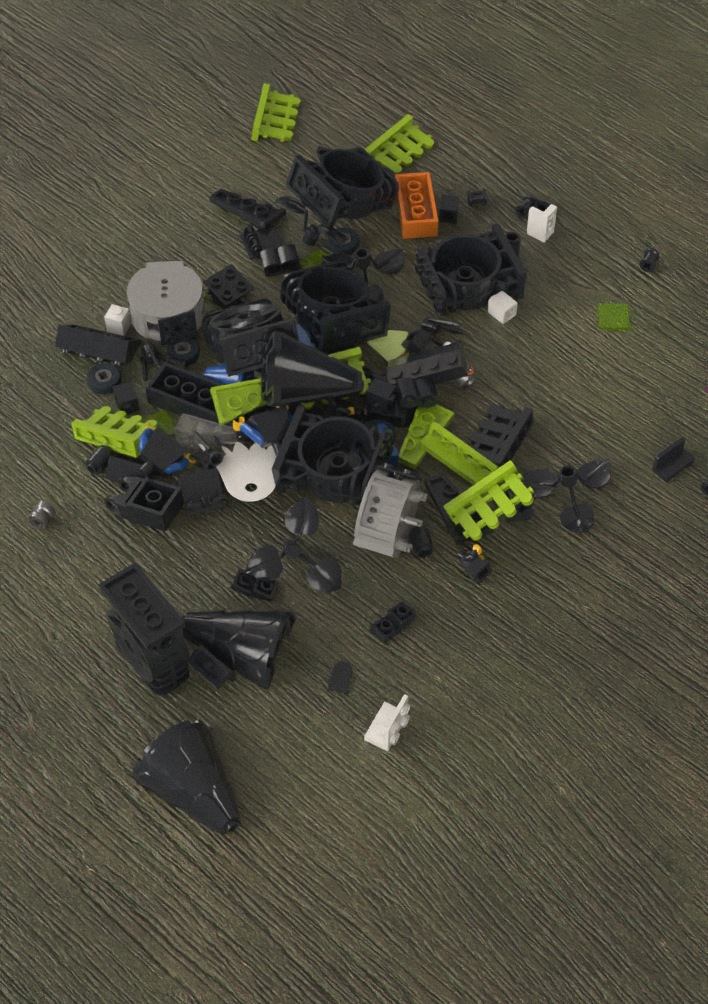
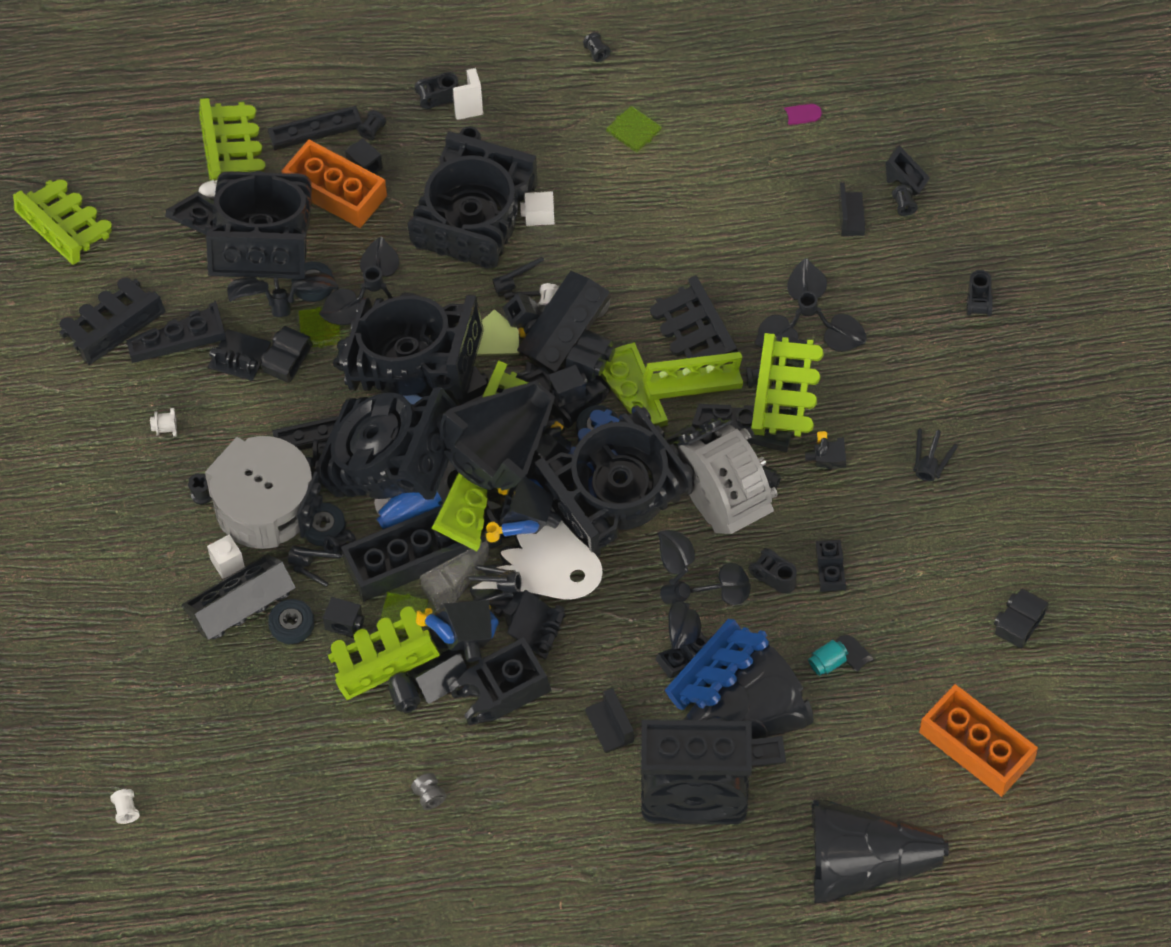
camera: 50 degrees left, 5 degrees up
black hinge [203,264,254,307] -> none
white bracket [364,694,410,751] -> none
none -> black fence [59,278,166,365]
none -> white brick [150,408,177,437]
none -> black tile [267,106,362,151]
none -> black panel [585,688,634,753]
none -> blue fence [664,619,769,710]
none -> black piece [748,548,797,594]
none -> teal brick [808,640,848,676]
none -> black plant [913,428,958,482]
none -> orange brick [919,684,1038,797]
none -> black piece [966,270,993,317]
none -> black brick [994,588,1049,649]

